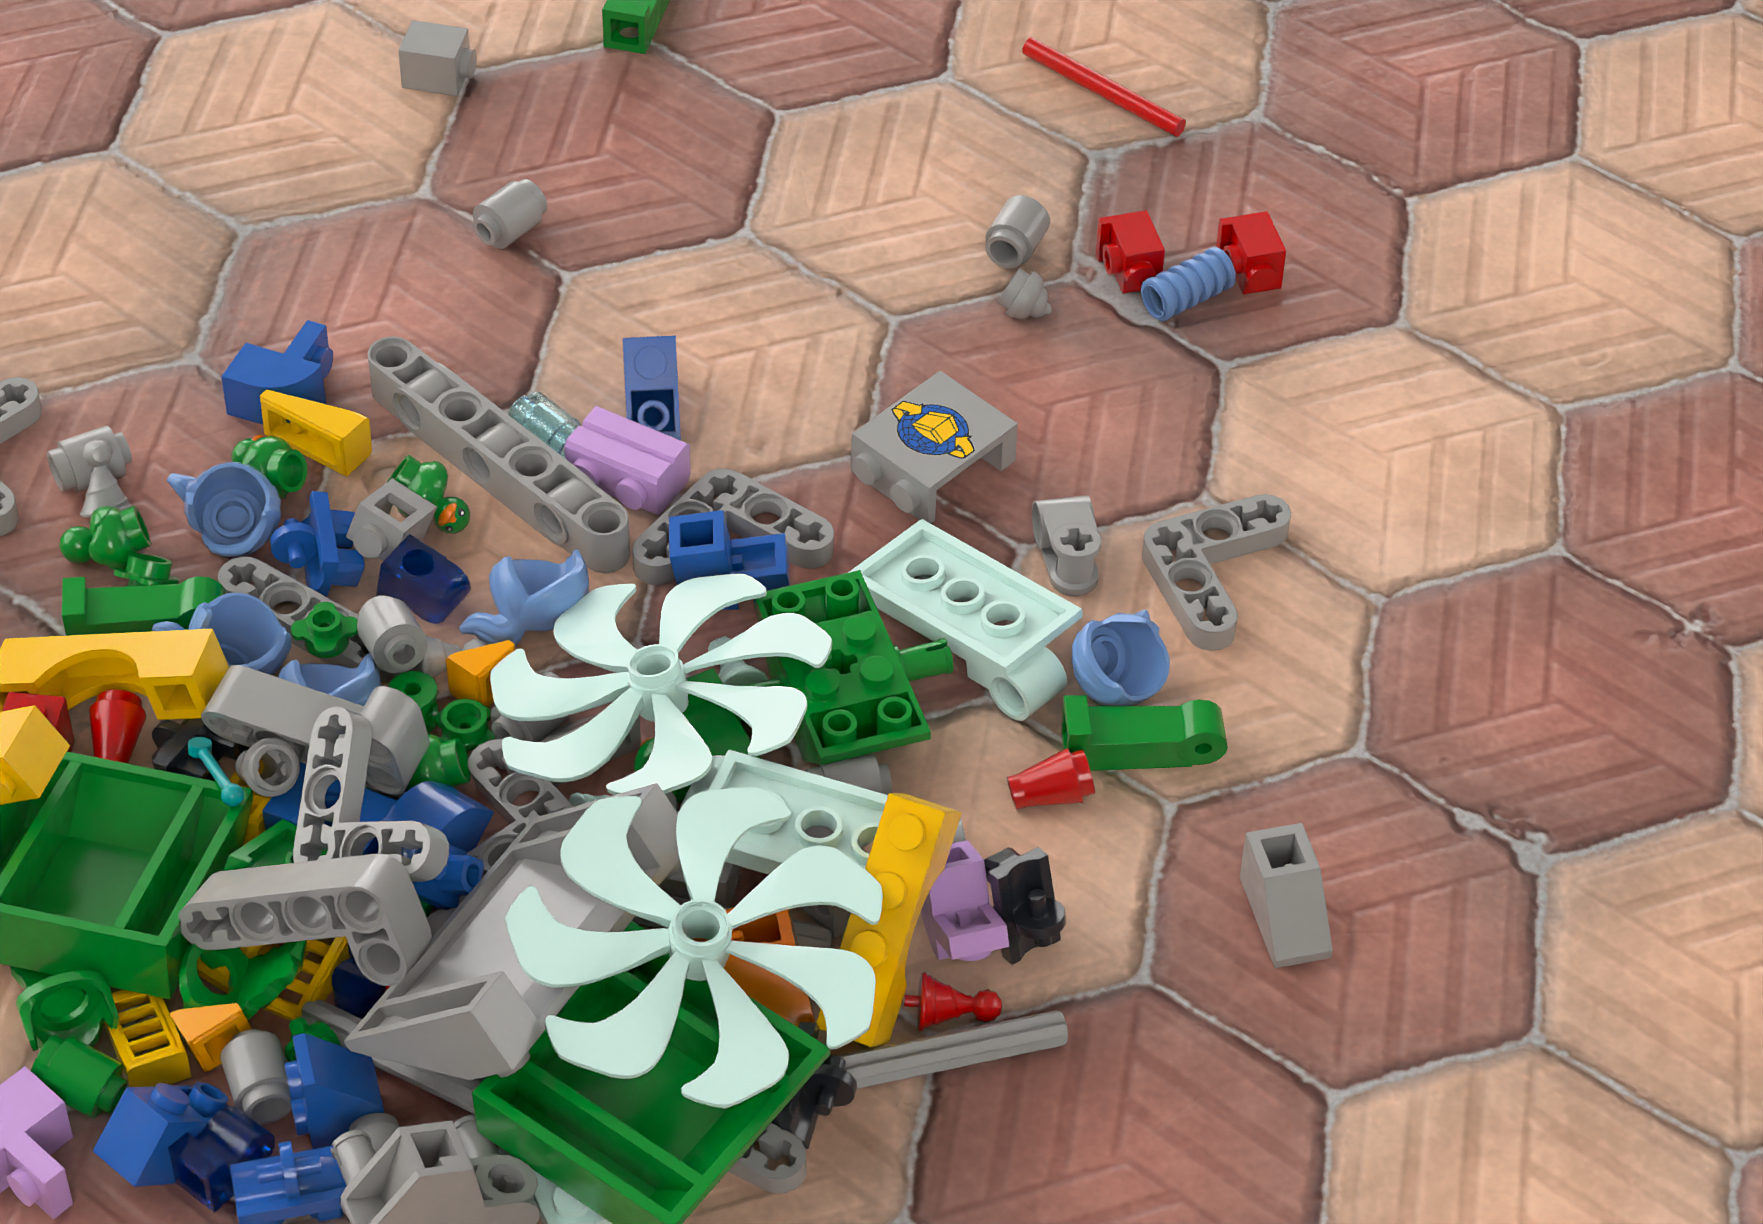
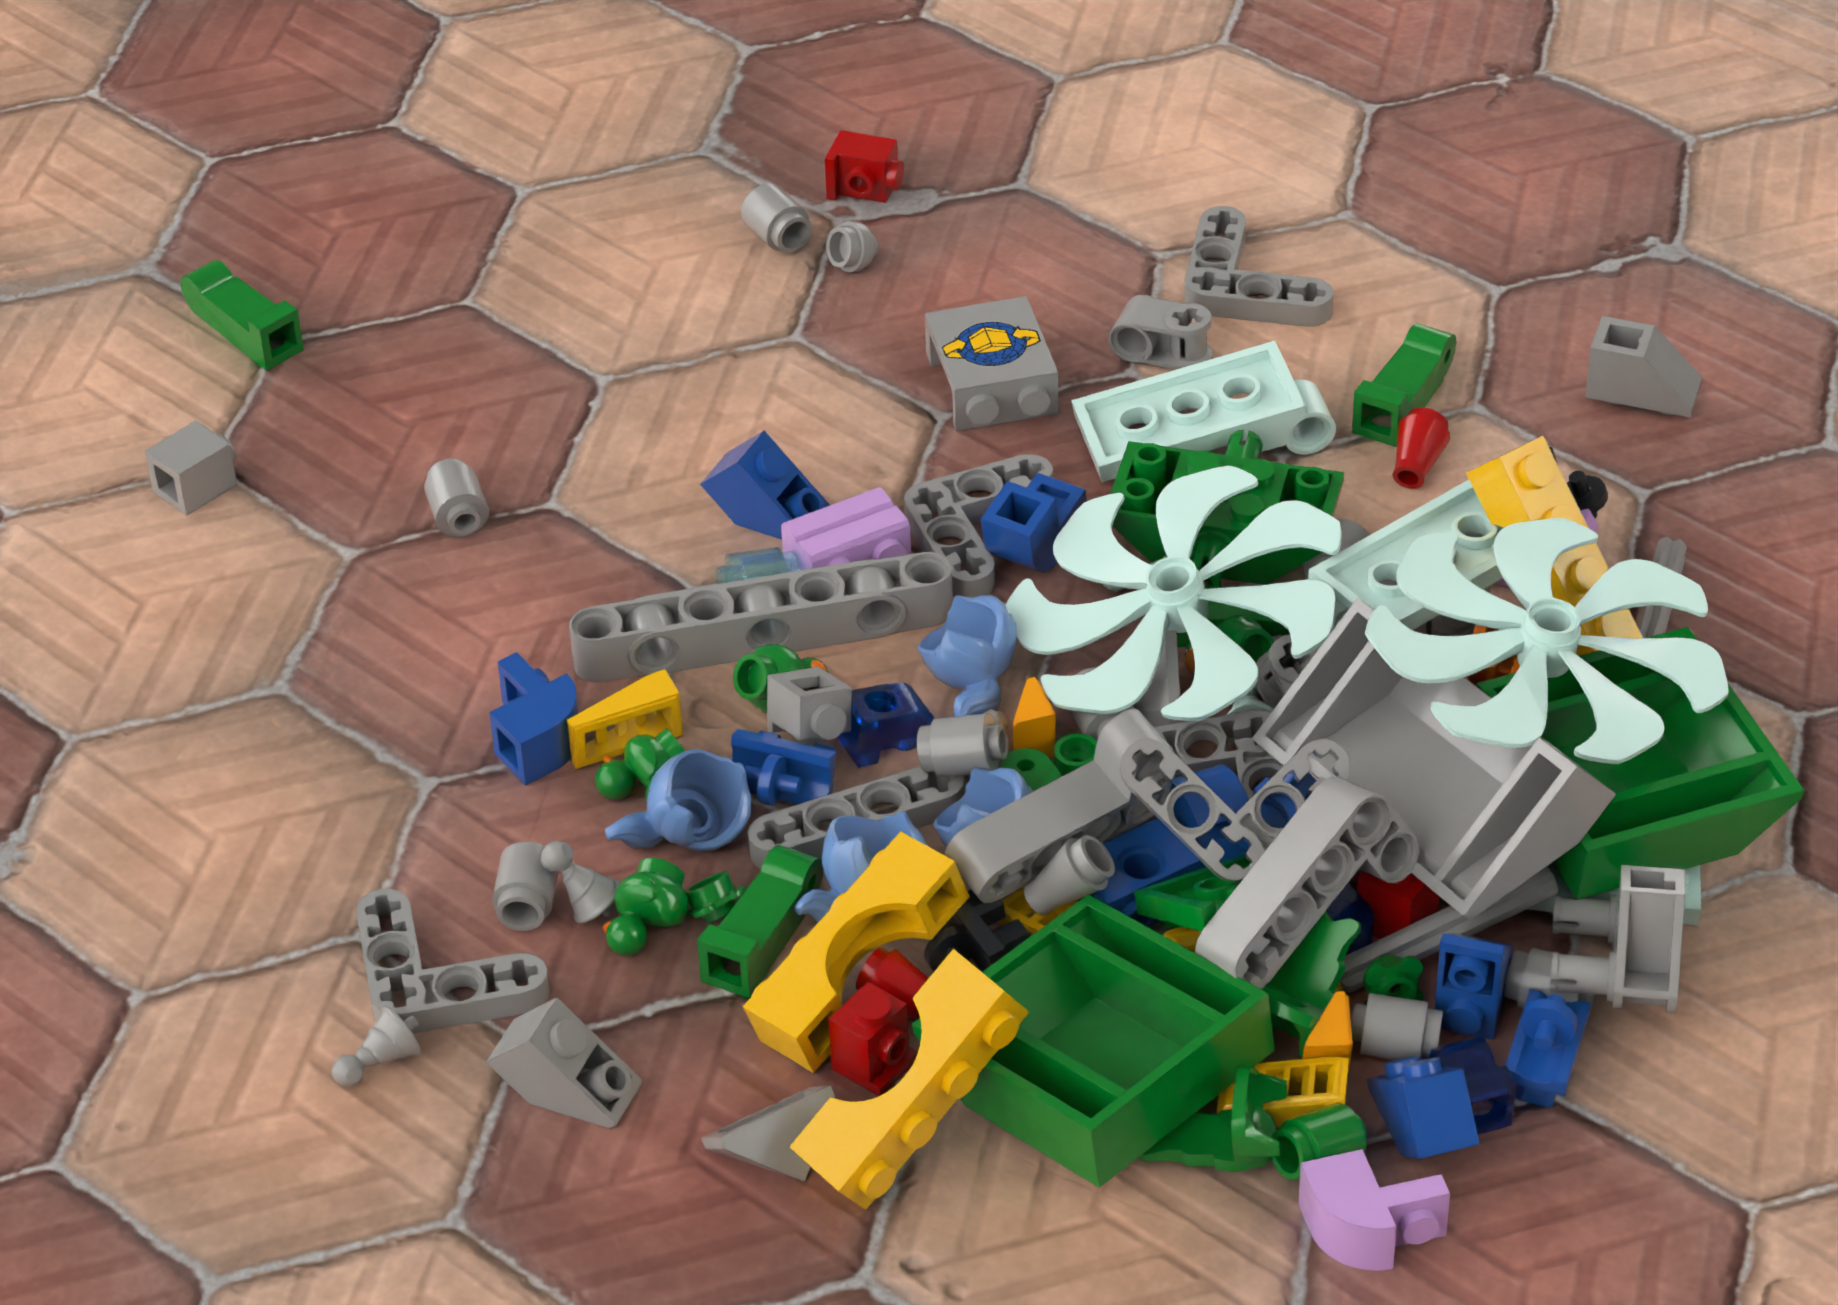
camera: 55 degrees left, 5 degrees down
teal hinge [188,737,245,807] -> none
green plate [291,602,358,658] -> none
red bar [1022,37,1186,137] -> none
medium blue hair [1071,609,1170,706] -> none
medium blue piece [1141,247,1236,321] -> none
red brick [1216,211,1286,295] -> none

